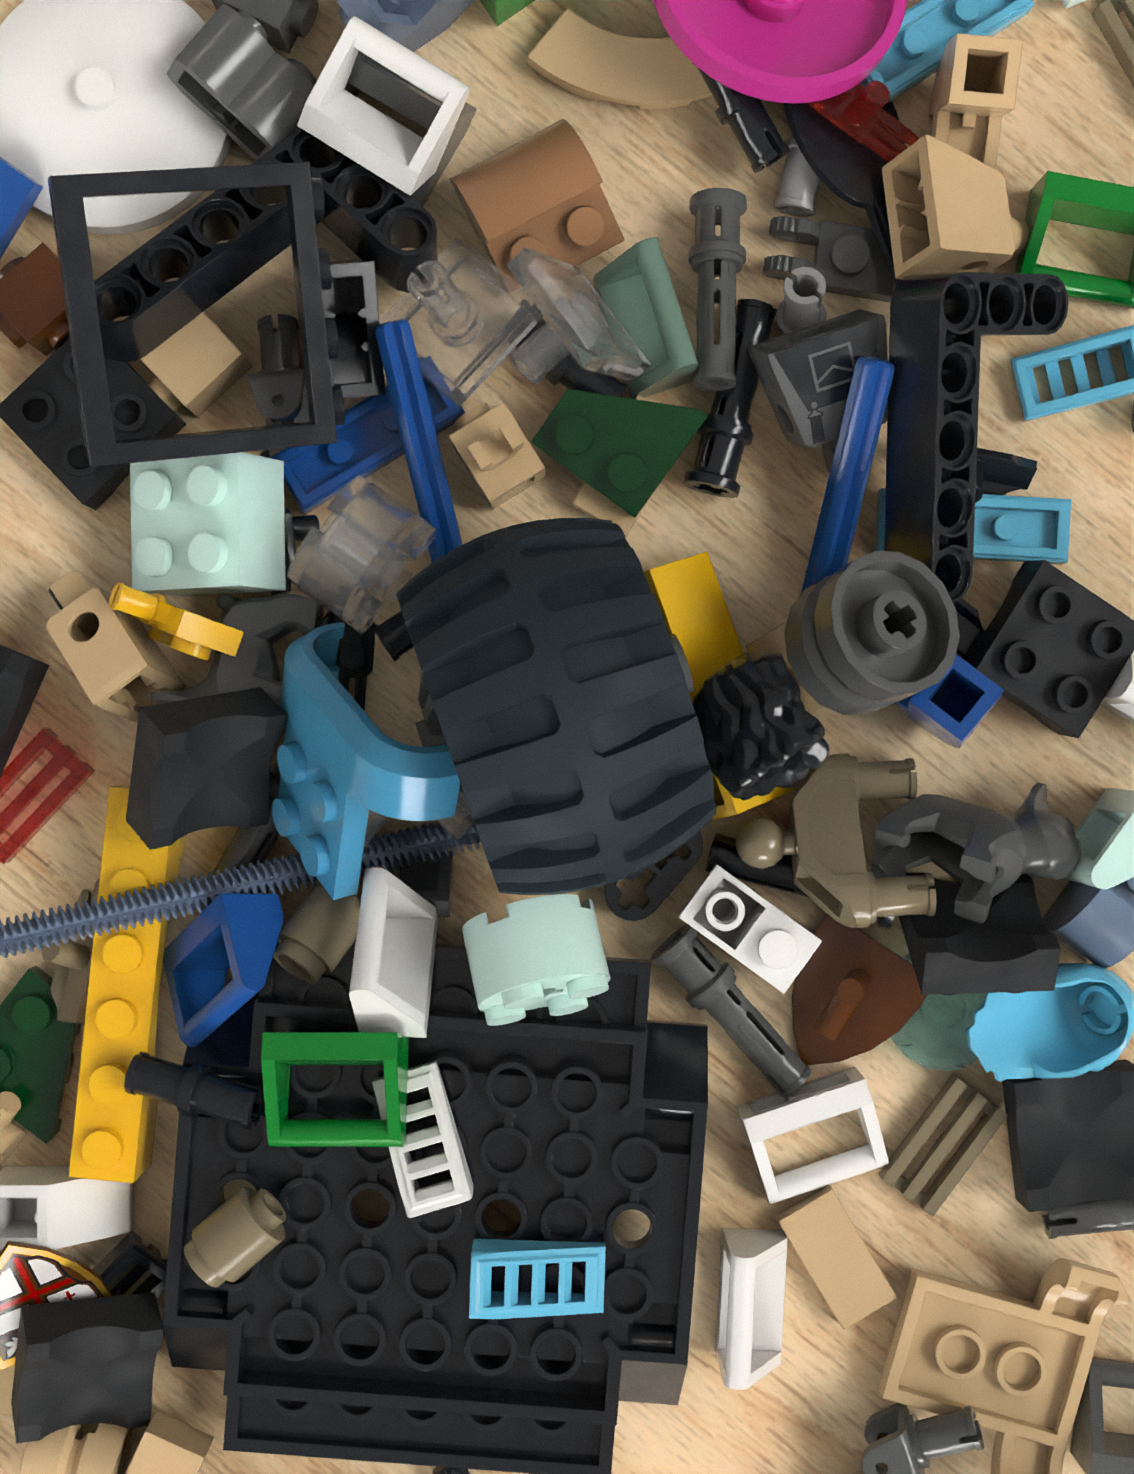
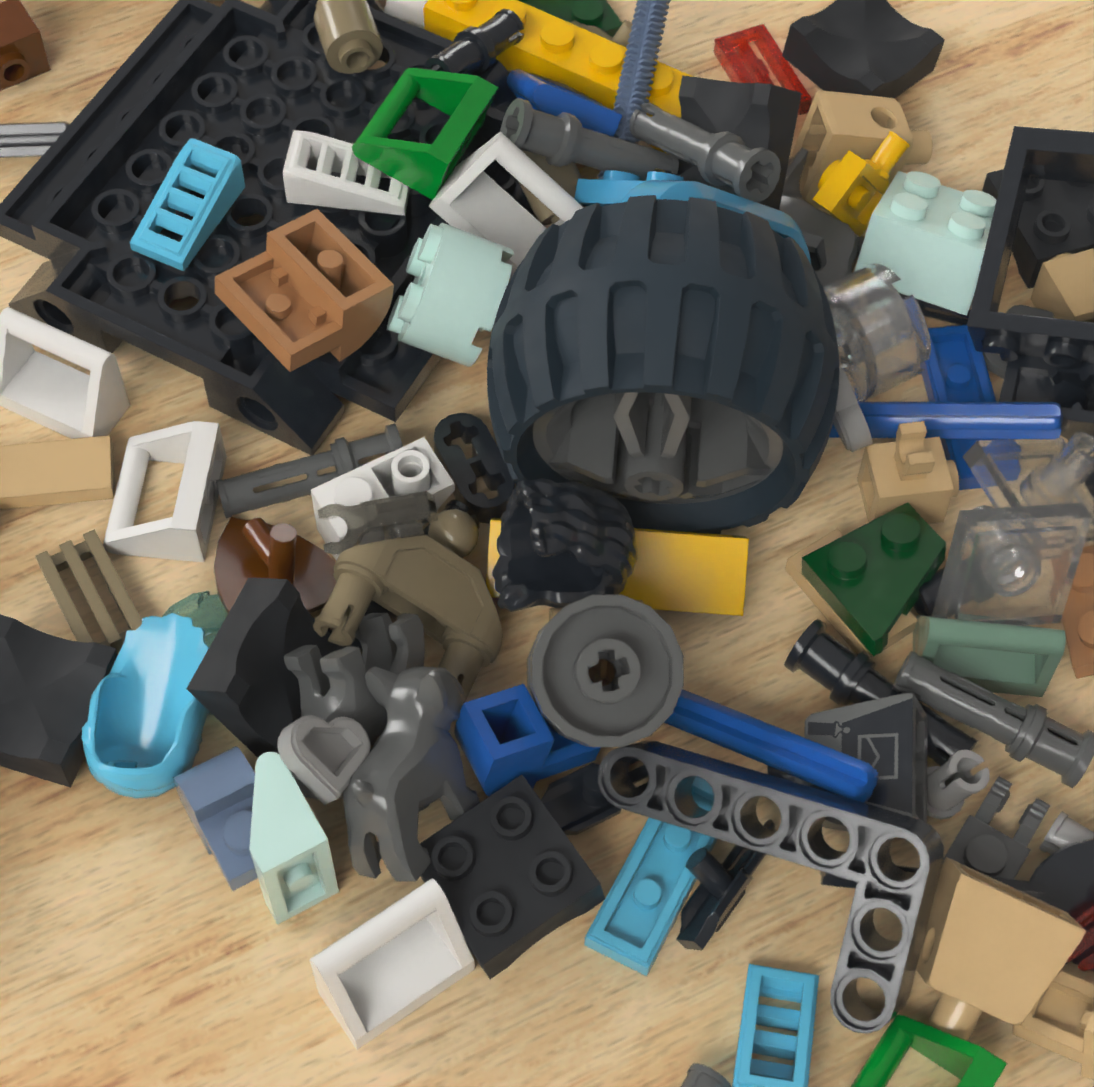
camera: 115 degrees right, 30 degrees down
none -> medium nougat brick [215,209,394,372]
none -> light grey tile [278,715,370,805]
none -> clear smoke plate [318,491,438,555]
none -> dark grey animal [343,666,480,881]
none -> dark grey pin [500,98,679,181]
none -> dark grey pin [629,103,781,203]
none -> light grey tile [833,368,873,452]

